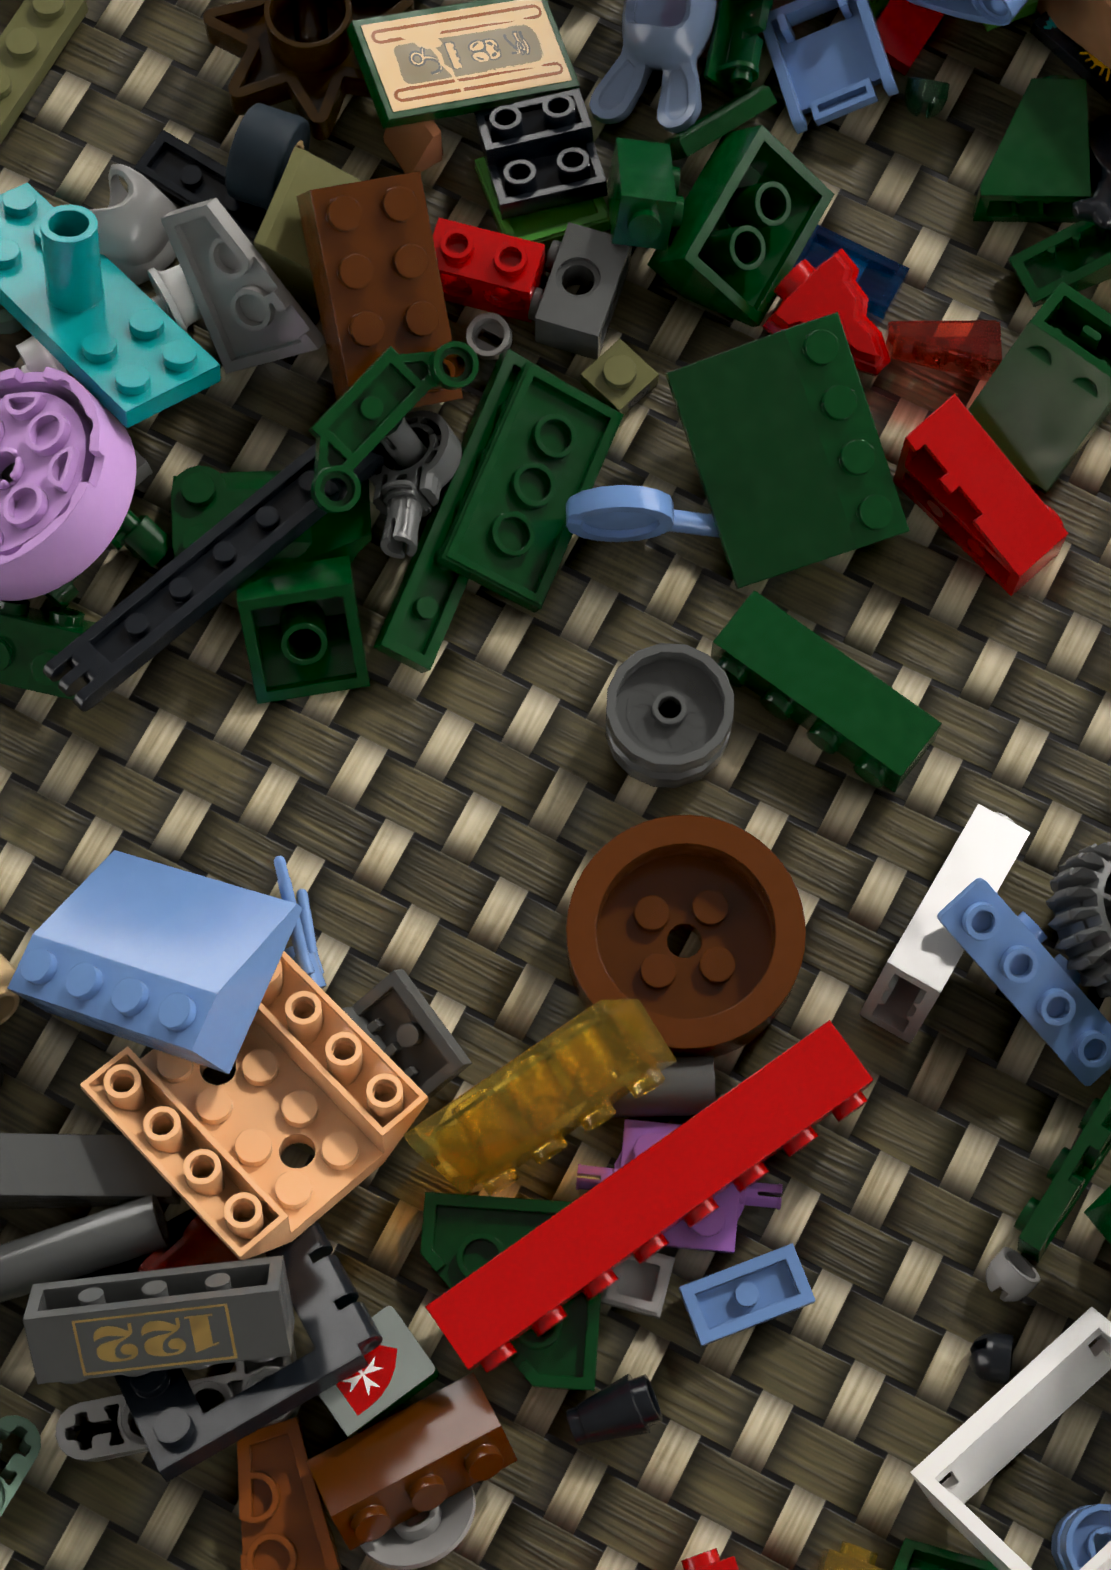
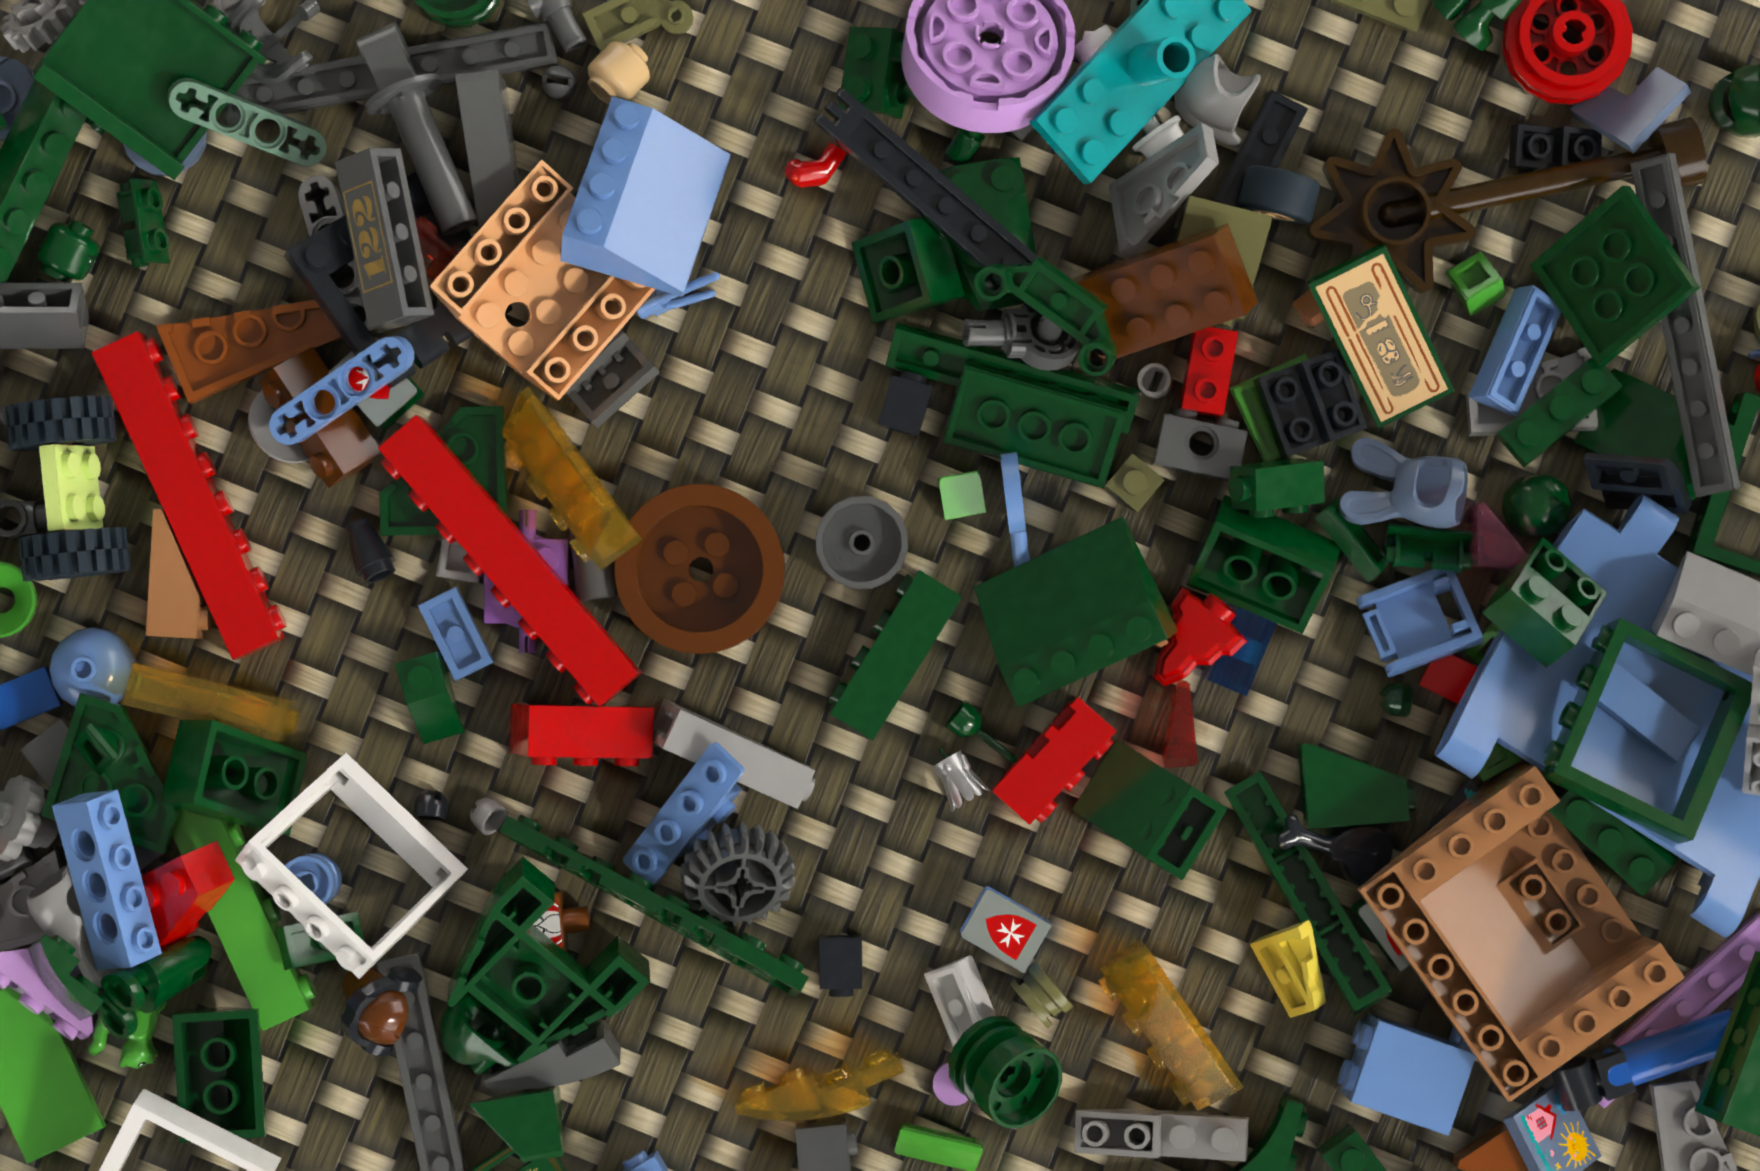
camera: 90 degrees right, 15 degrees up
none -> medium blue beam [269,336,414,445]
none -> dark green slope [395,652,465,744]
none -> red wedge [509,703,654,766]
none -> red arm [785,142,847,188]
none -> black brick [878,371,933,438]
none -> flat silver piece [932,747,990,812]
none -> bright green slope [937,470,986,520]
none -> dark green hinge [945,700,1019,764]

